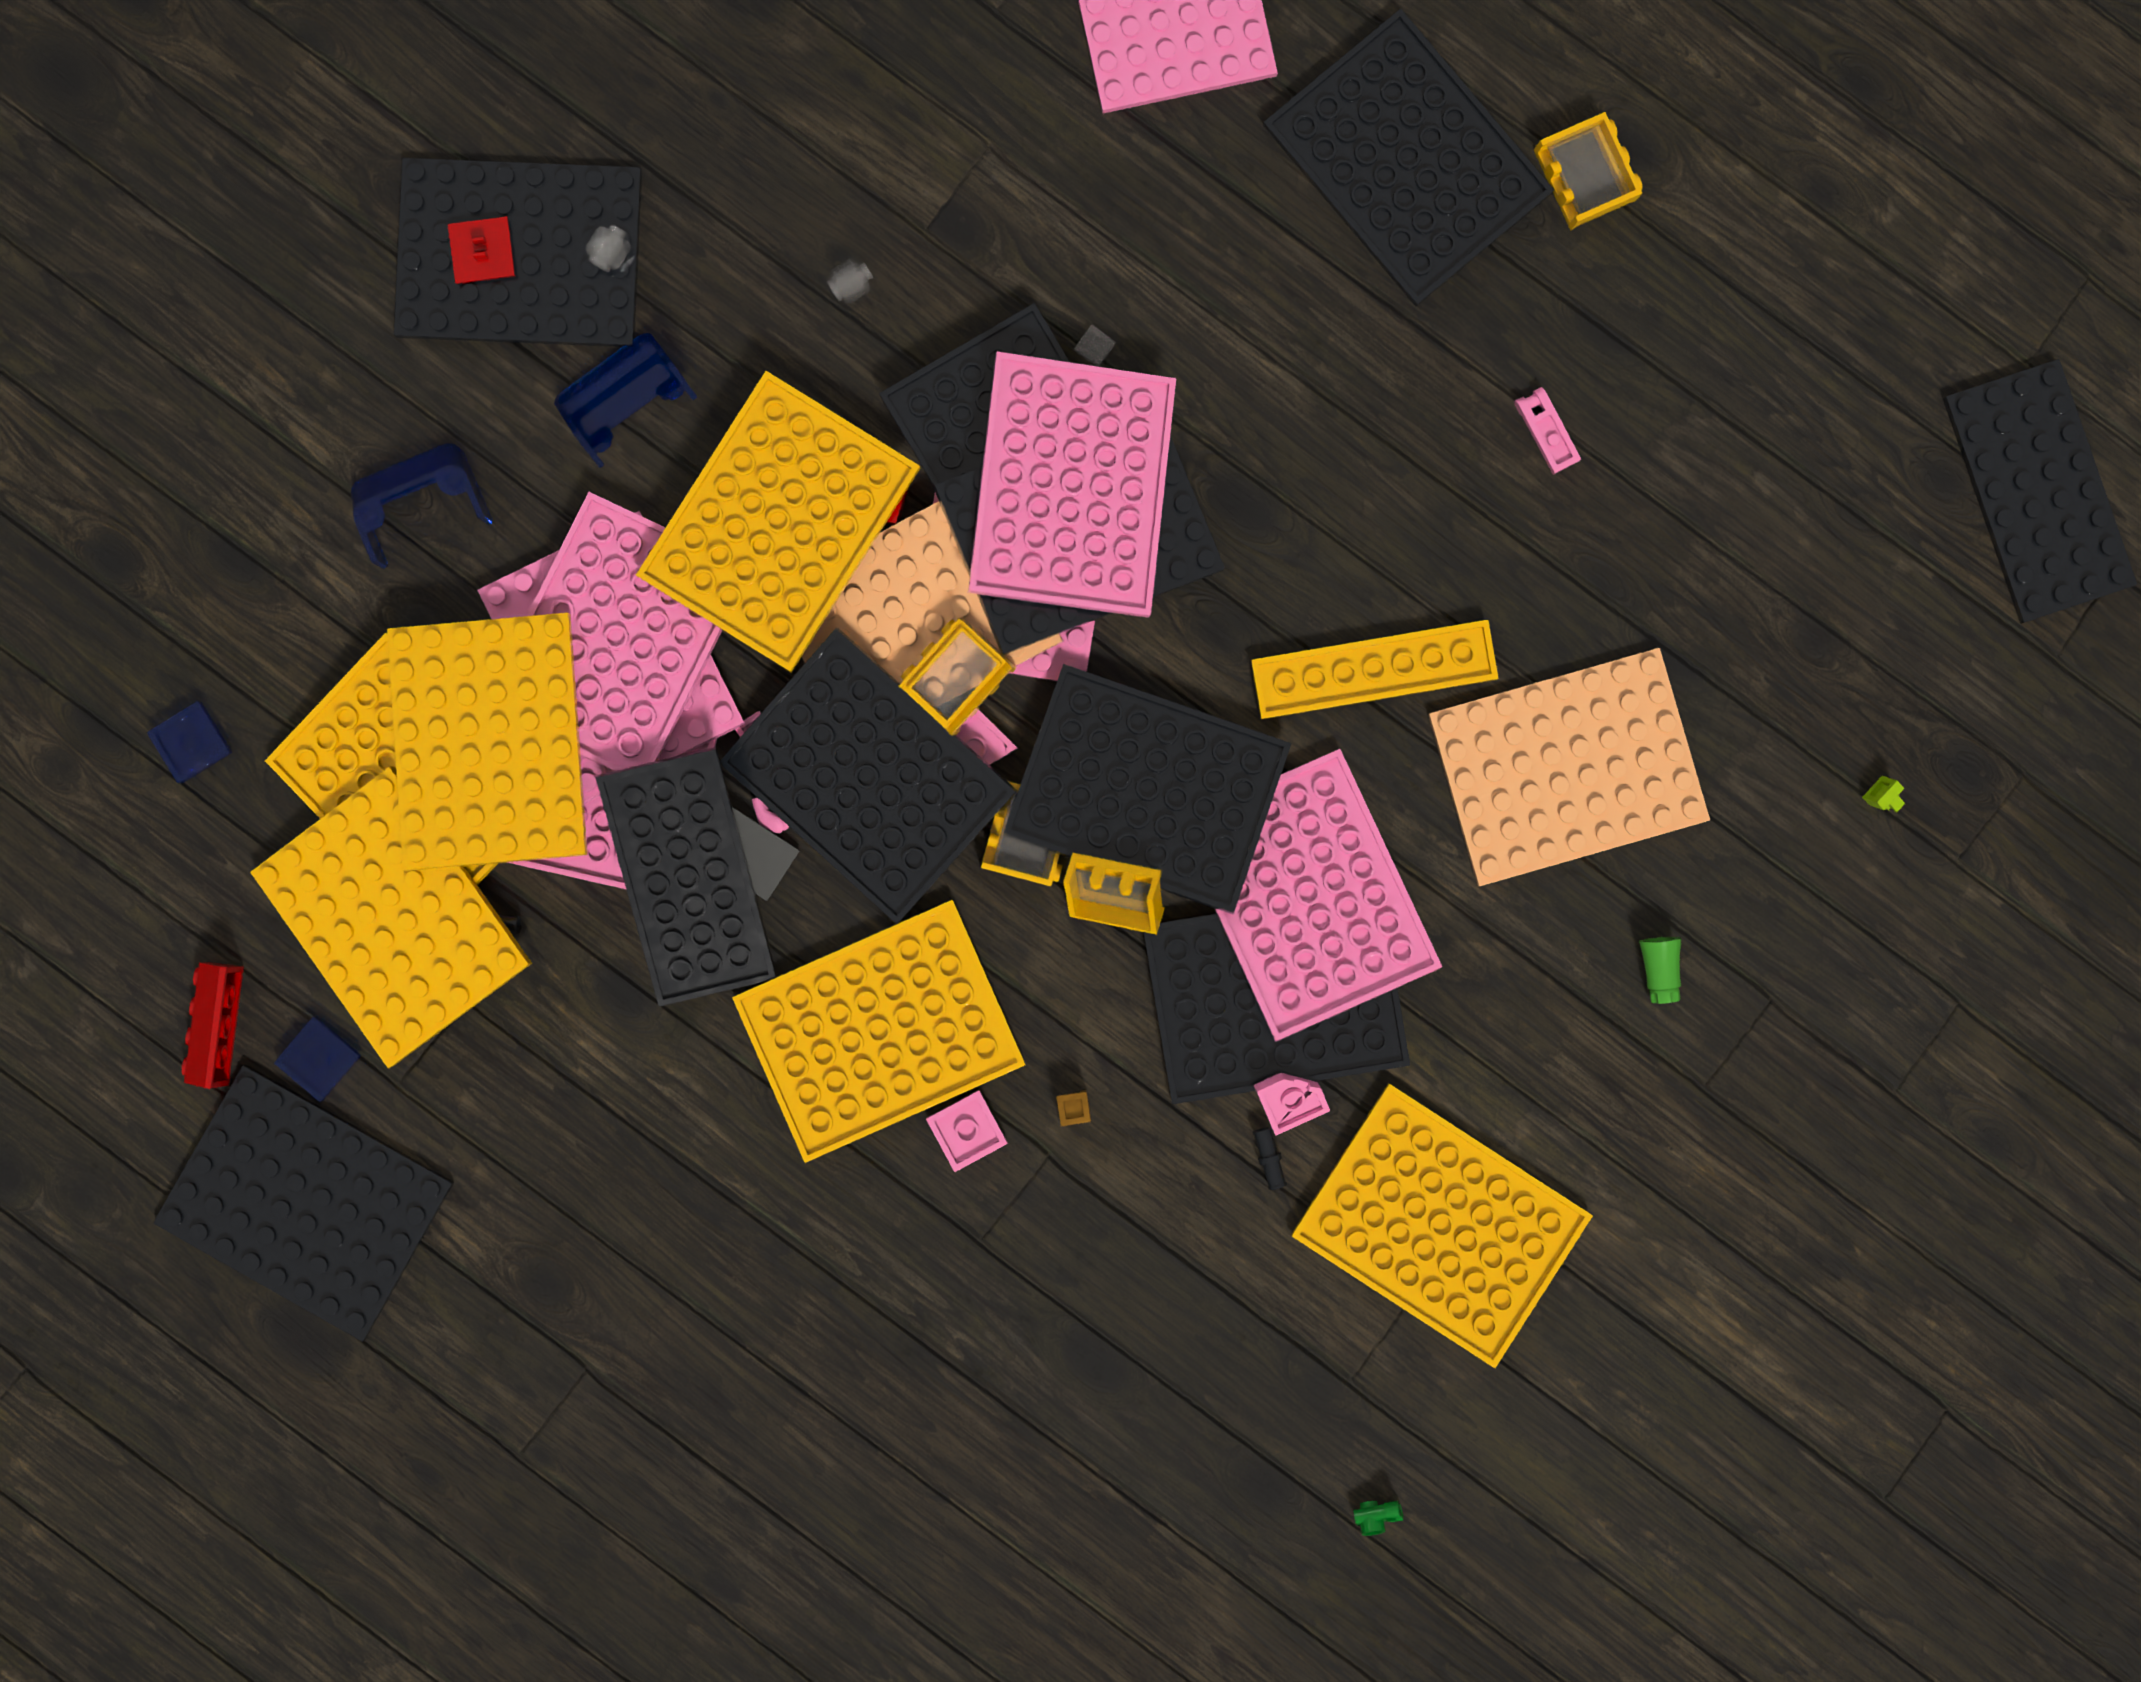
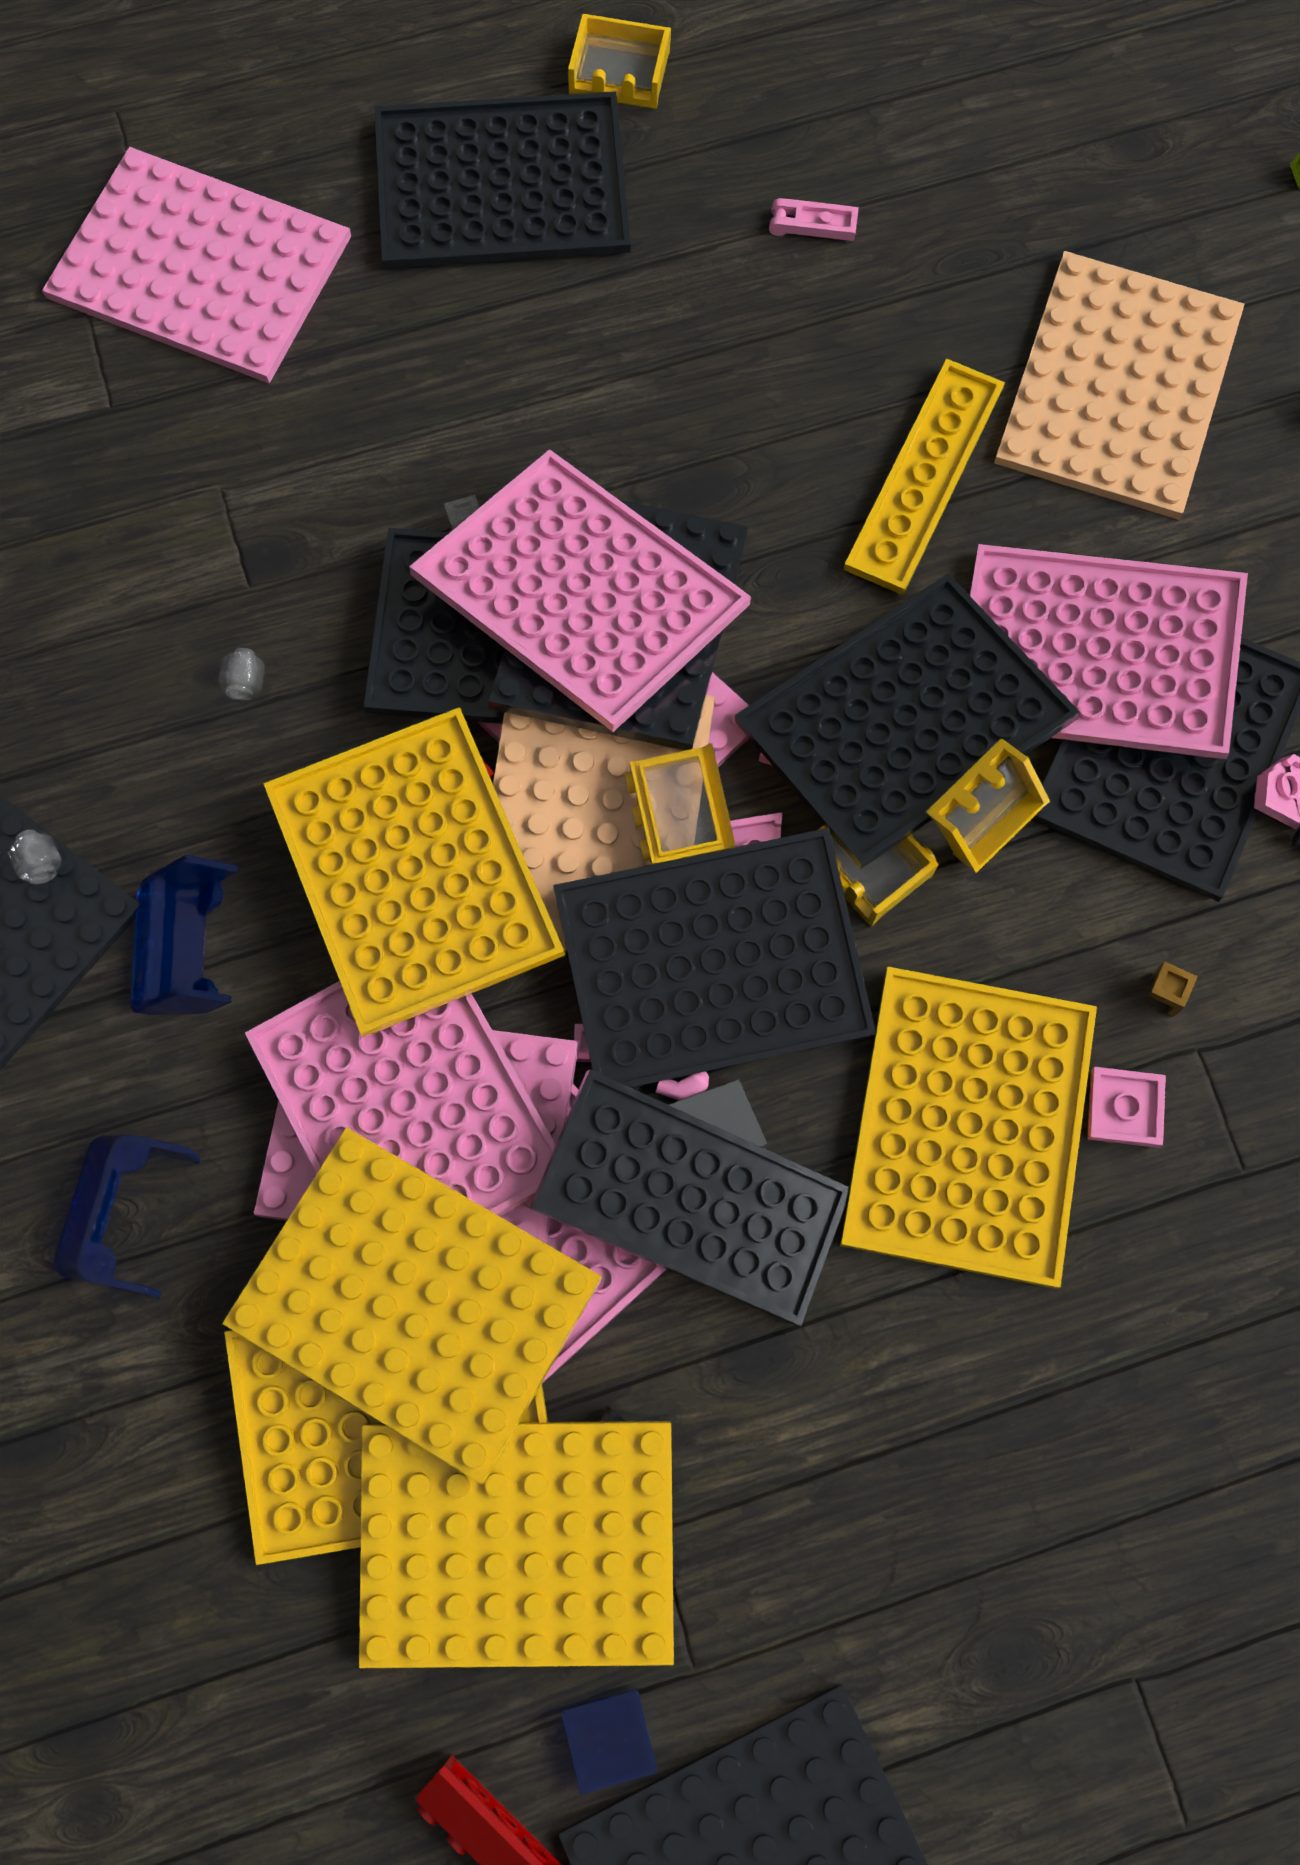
camera: 60 degrees left, 15 degrees down
clear blue plate [147,701,233,784] -> none

